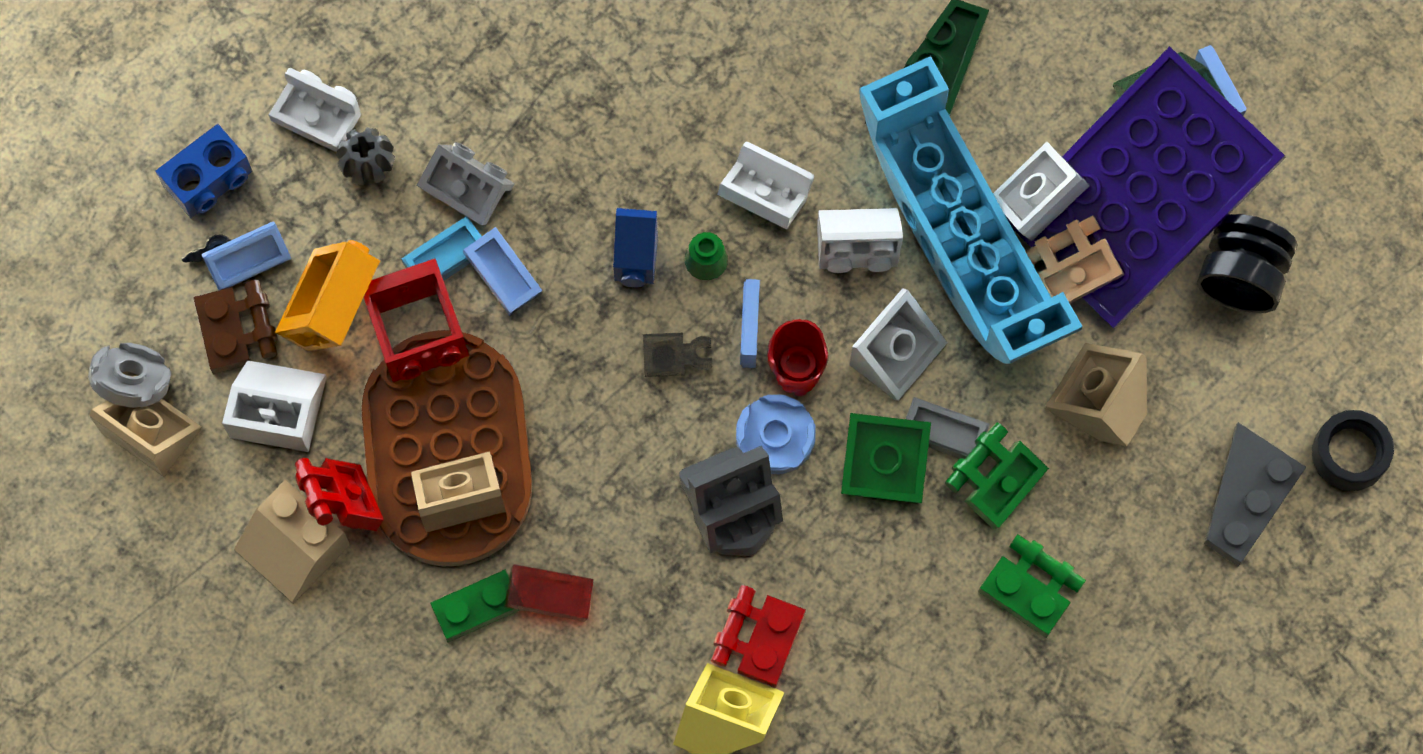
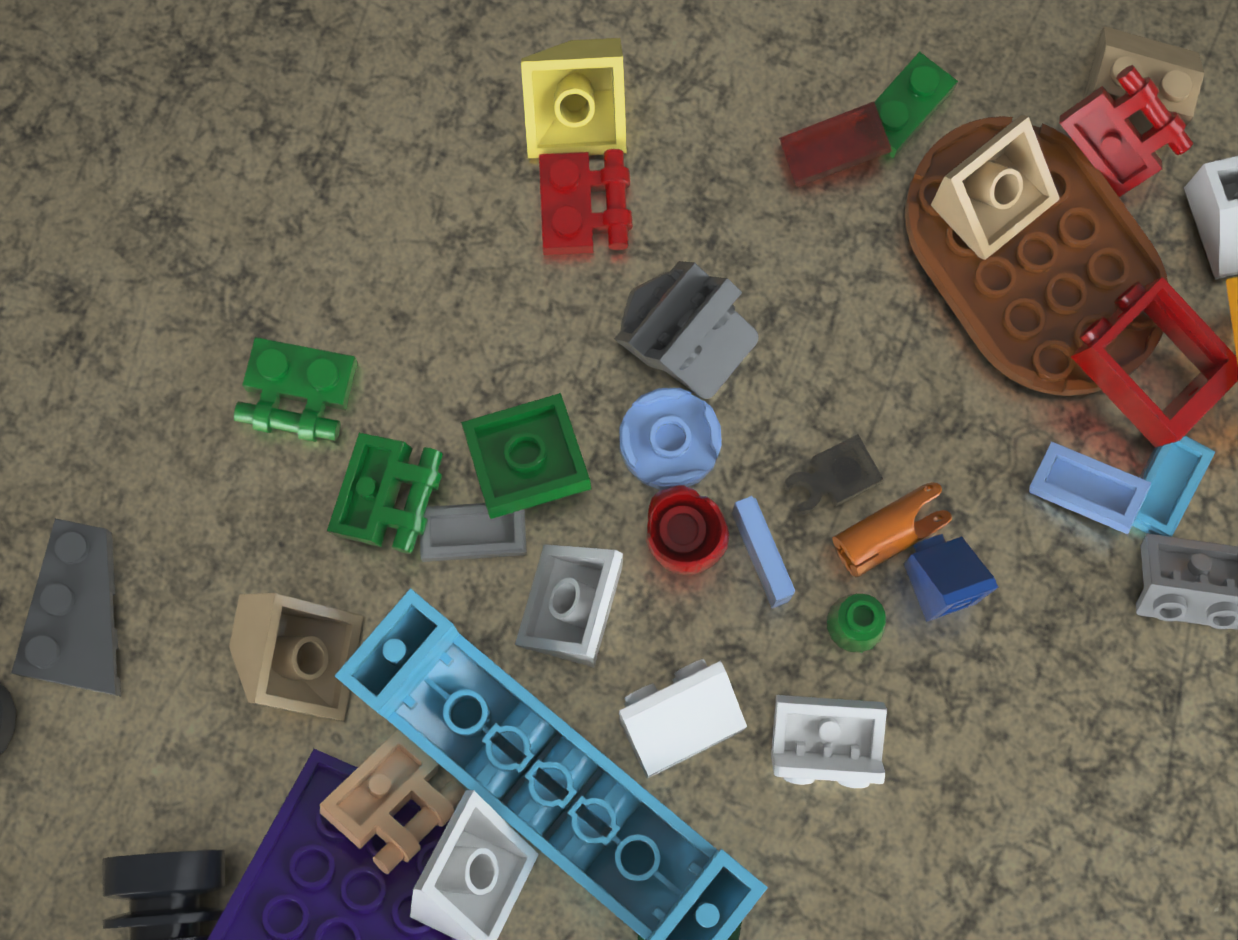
camera: 155 degrees right, 5 degrees up
none -> orange piece [832,482,952,577]

